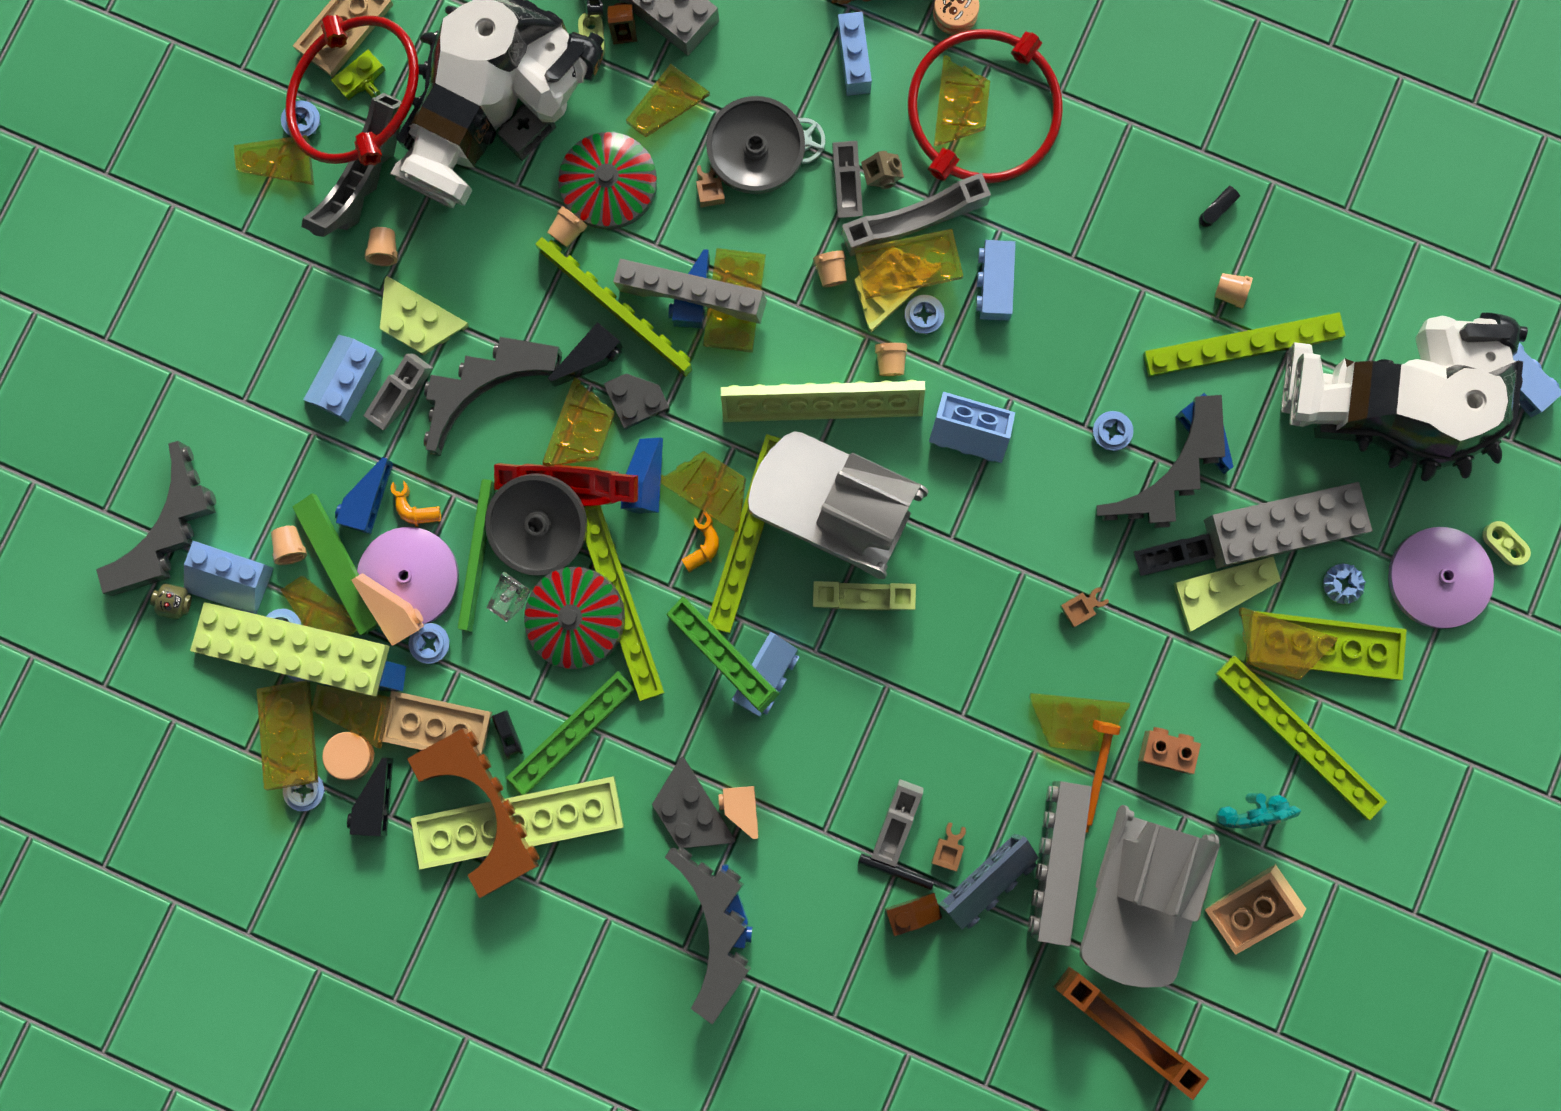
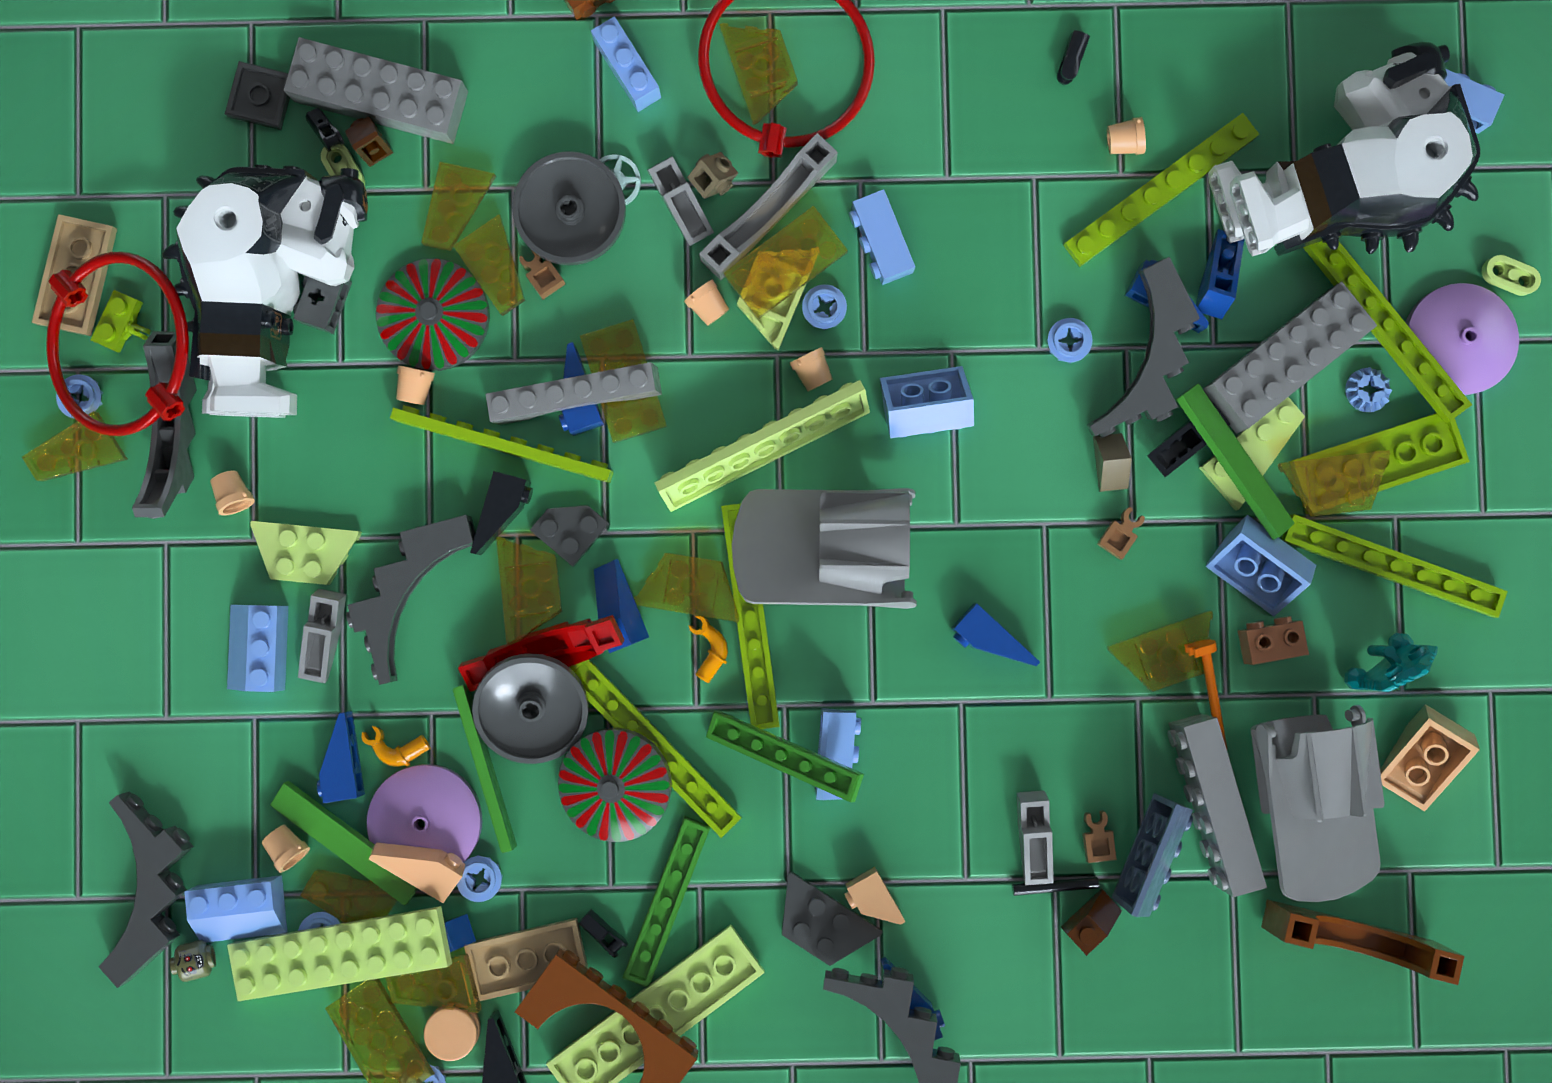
camera: 30 degrees left, 5 degrees up
clear slope [487,572,531,622] -> none
yellowish green slope [813,581,916,610] -> none
none -> clear yellow wing [453,214,525,316]
none -> blue slope [951,604,1040,666]
none -> dark tan slope [1093,433,1132,492]
none -> bright green tile [1176,383,1295,540]
none -> blue slope [1196,229,1244,319]
none -> light blue slope [1205,515,1316,616]
none -> lime plate [1303,241,1472,424]

